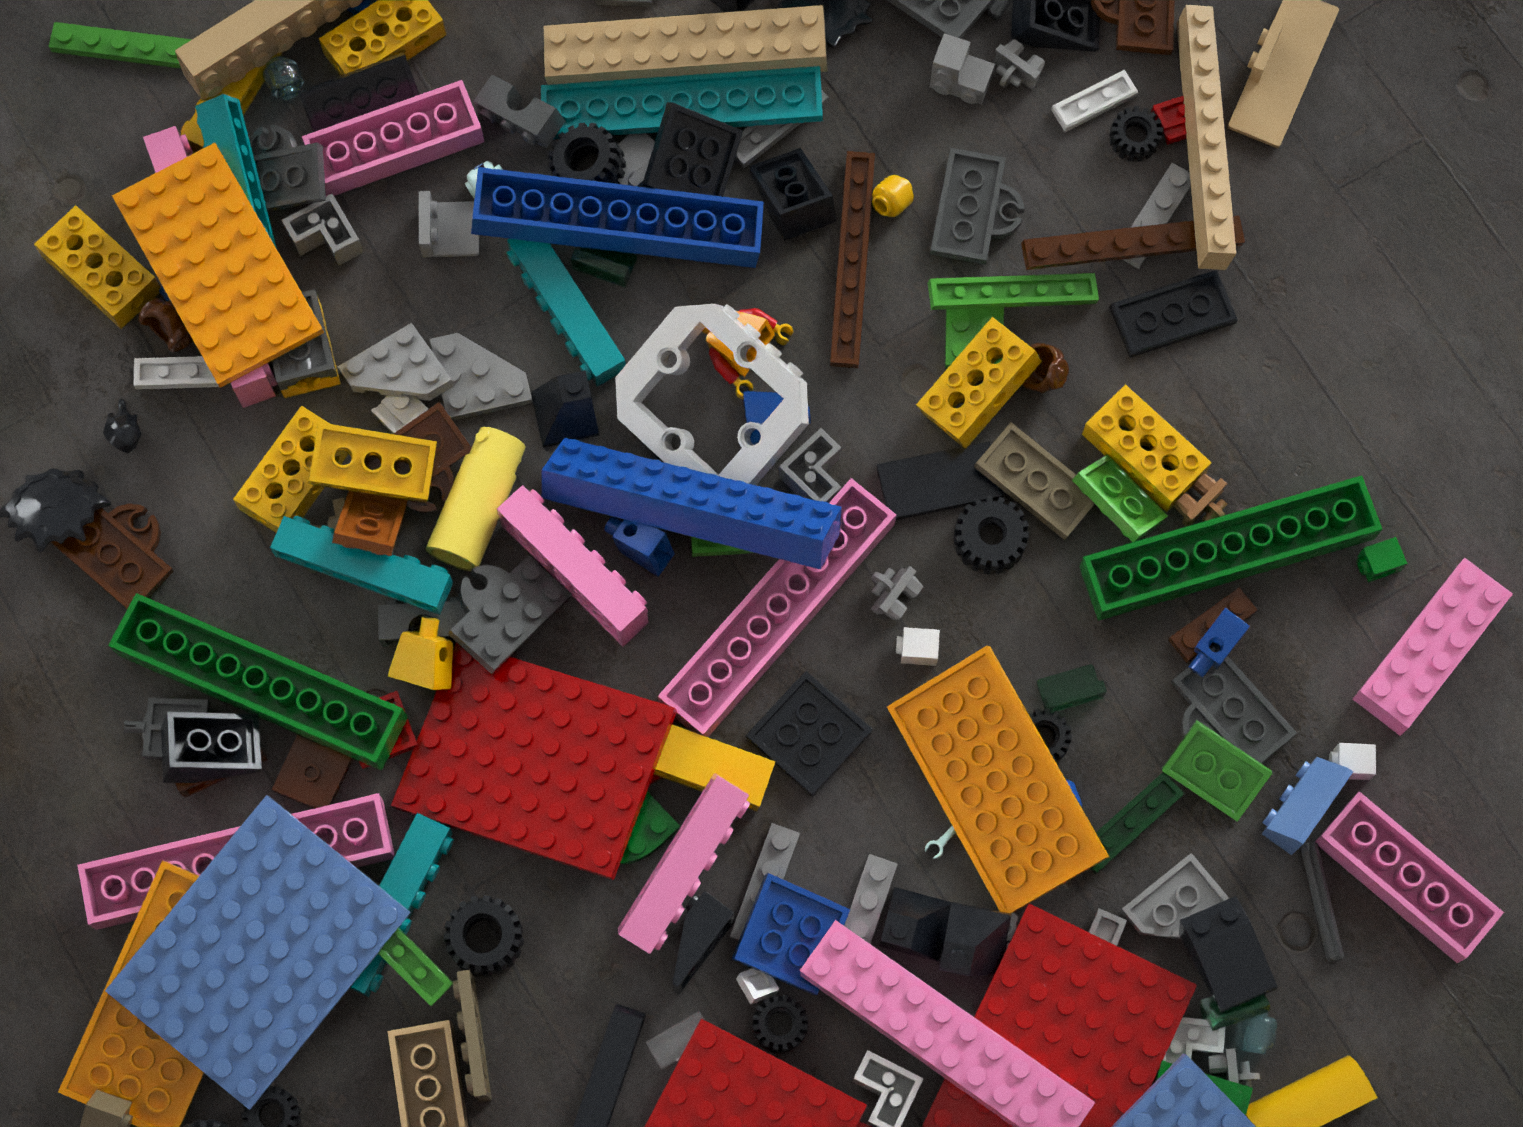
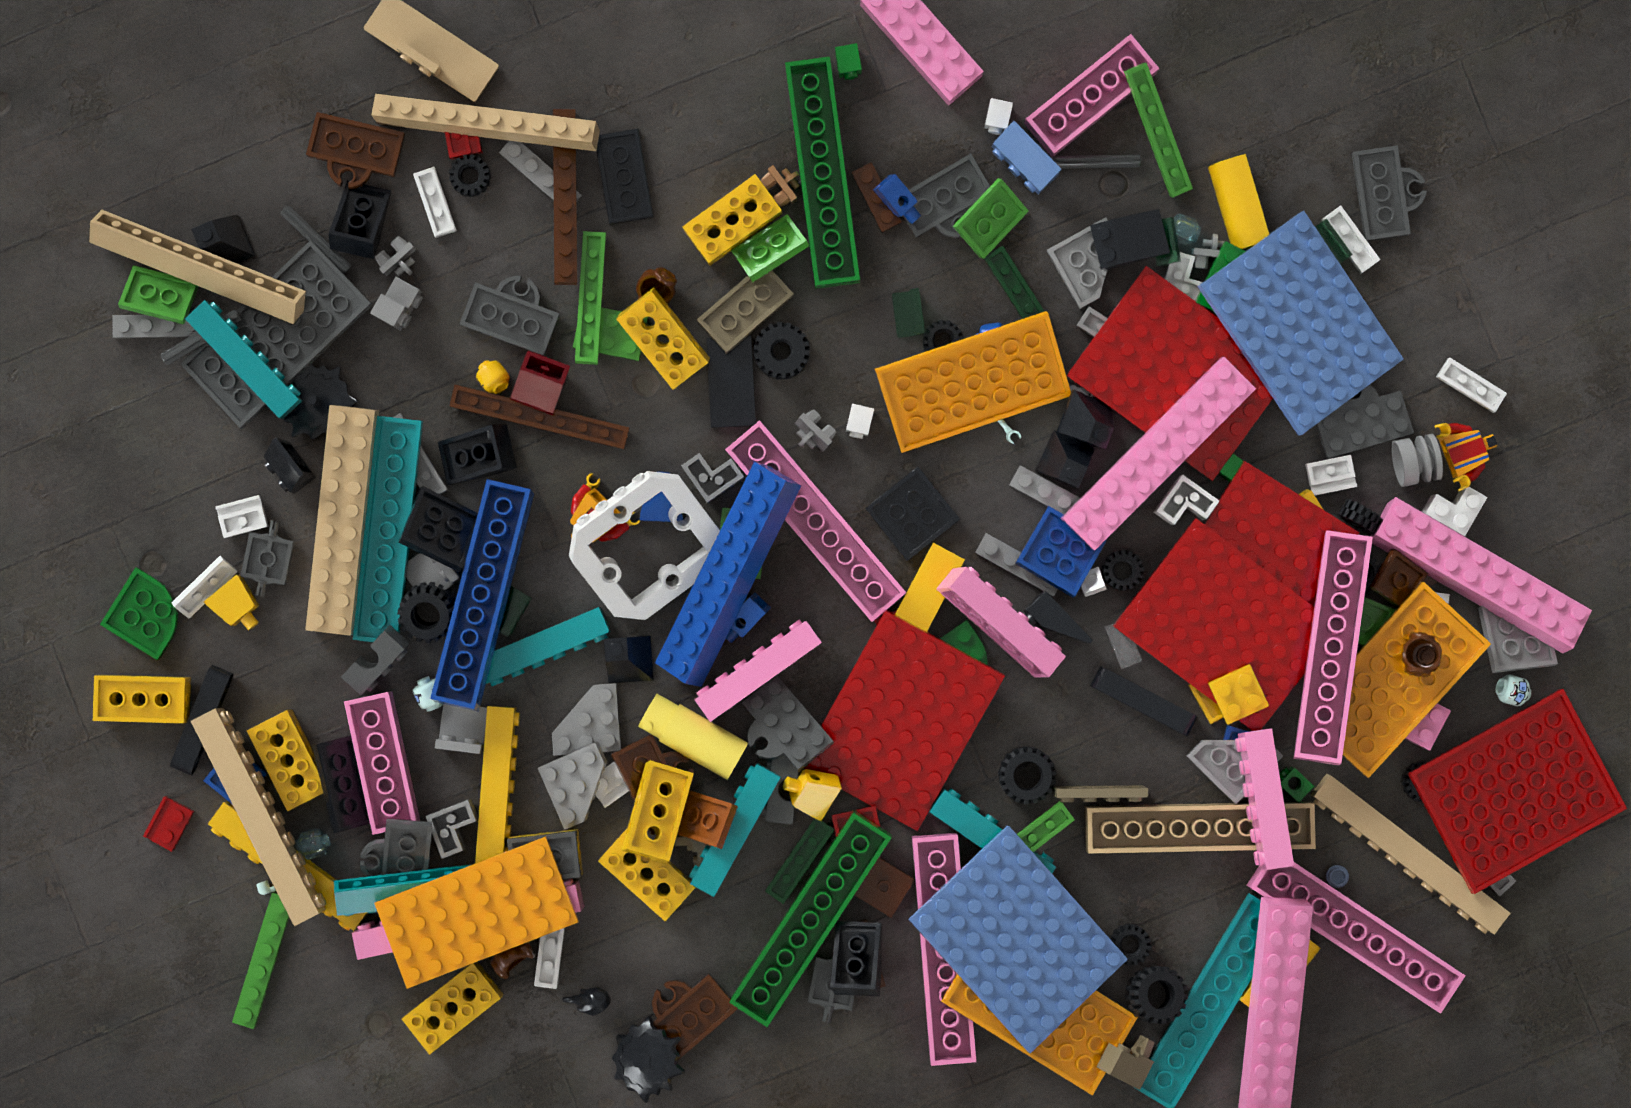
camera: 80 degrees left, 15 degrees up
none -> yellow brick [475,705,520,863]
none -> dark red slope [510,351,570,415]
none -> dark green plate [765,818,835,904]
none -> bright green plate [1124,62,1193,198]

